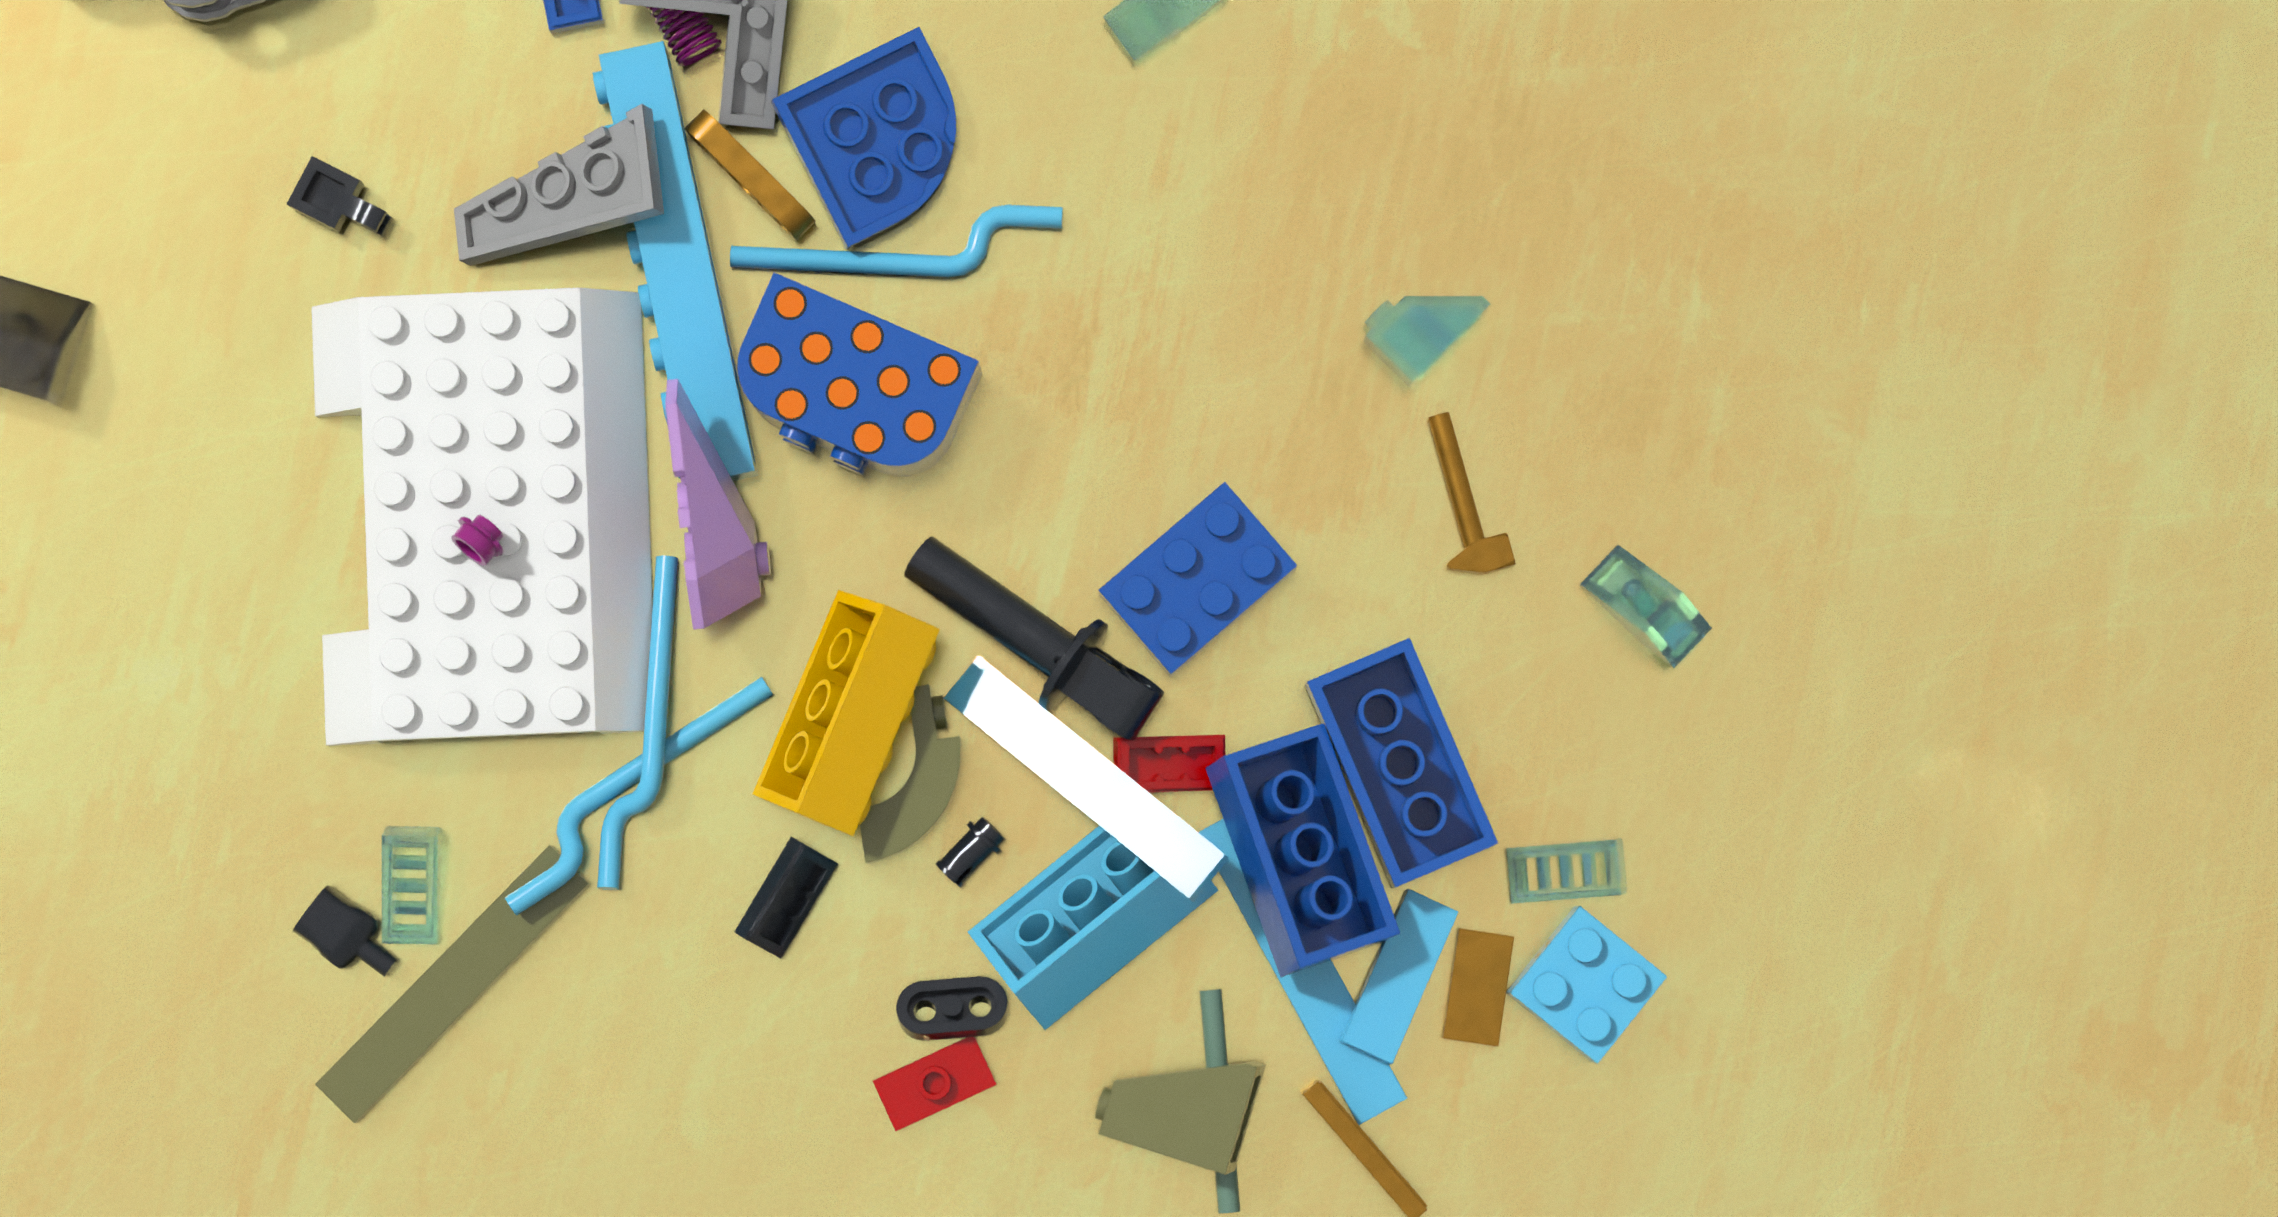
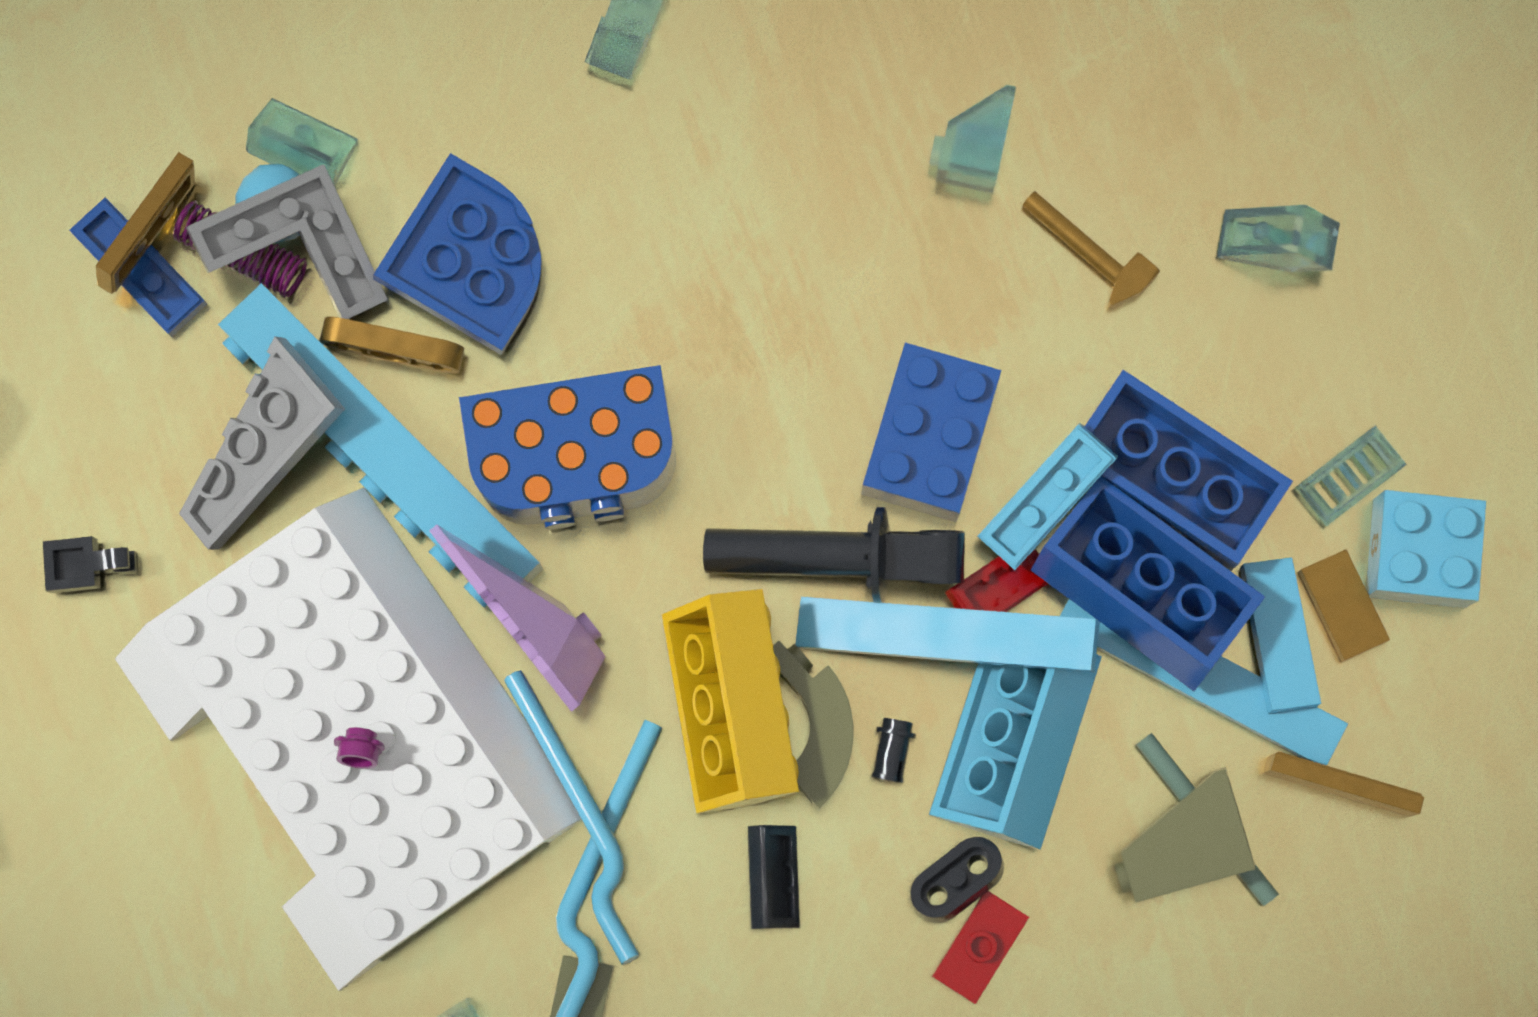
camera: 30 degrees left, 5 degrees down
medium azure piece [730,205,1063,277] -> none
none -> medium azure tile [977,423,1118,570]

